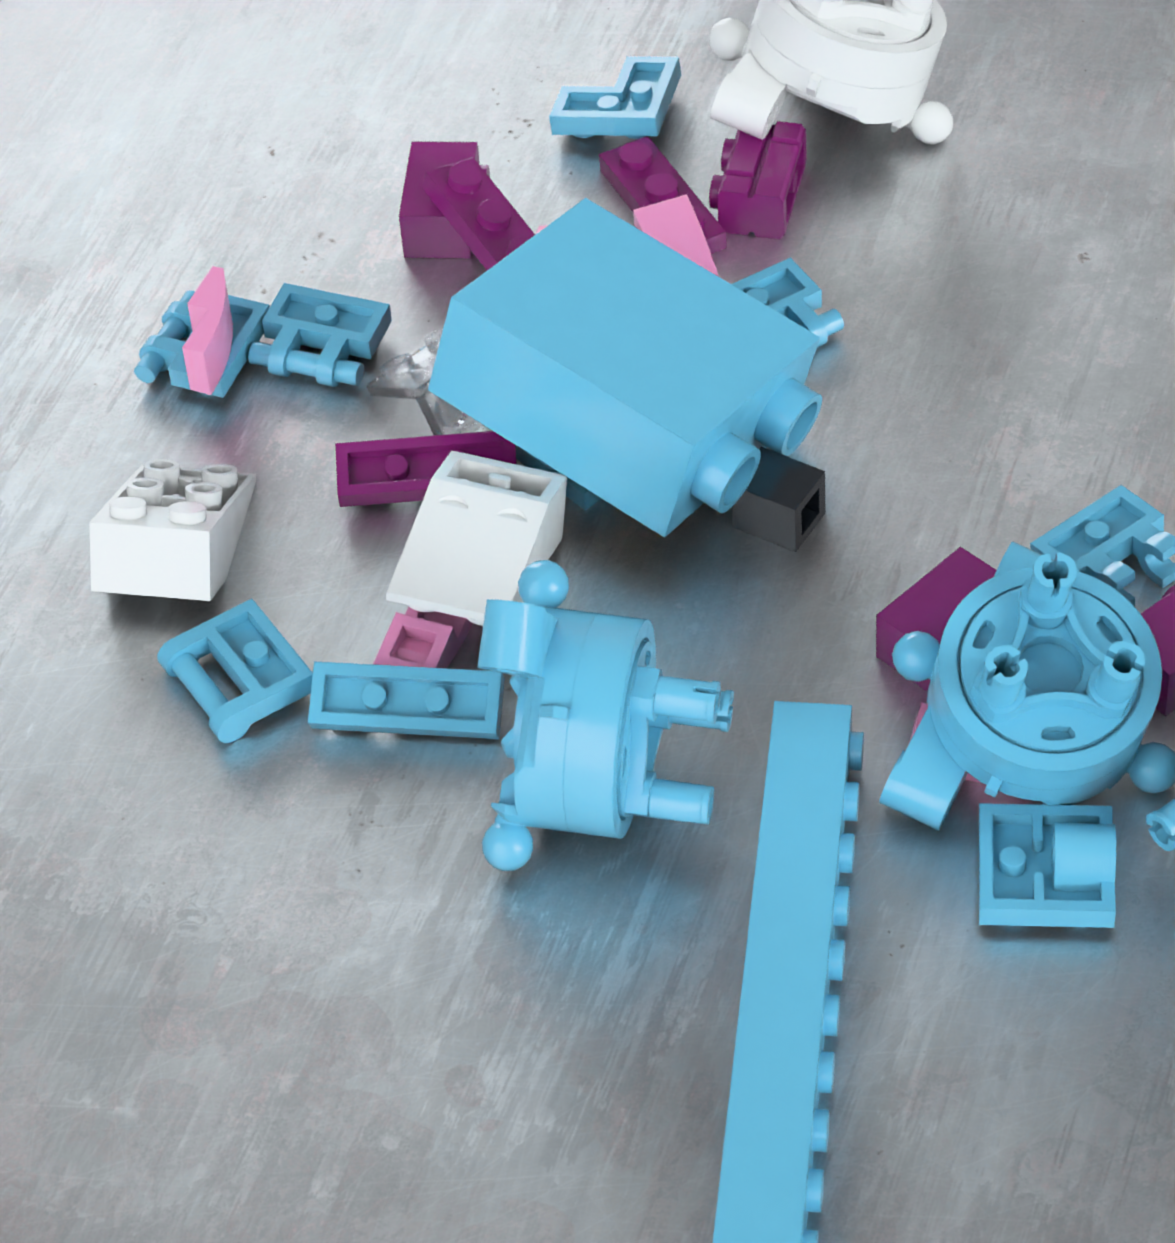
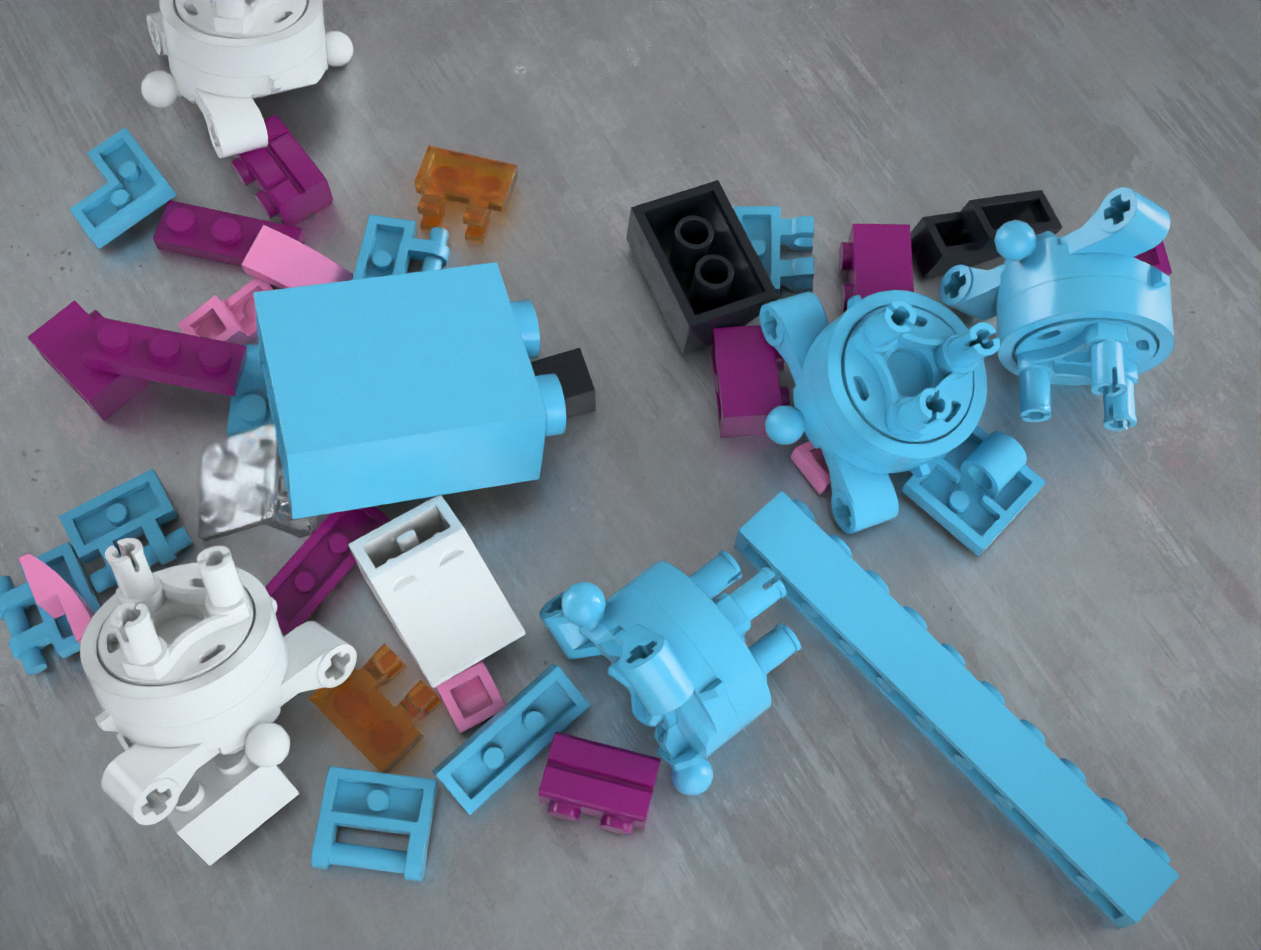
camera: 55 degrees left, 20 degrees up
none -> white piece [80,538,357,826]
none -> clear orange plate [309,643,442,773]
none -> clear orange plate [414,145,518,244]
none -> magenta brick [538,732,661,835]
none -> black slope [626,180,779,355]

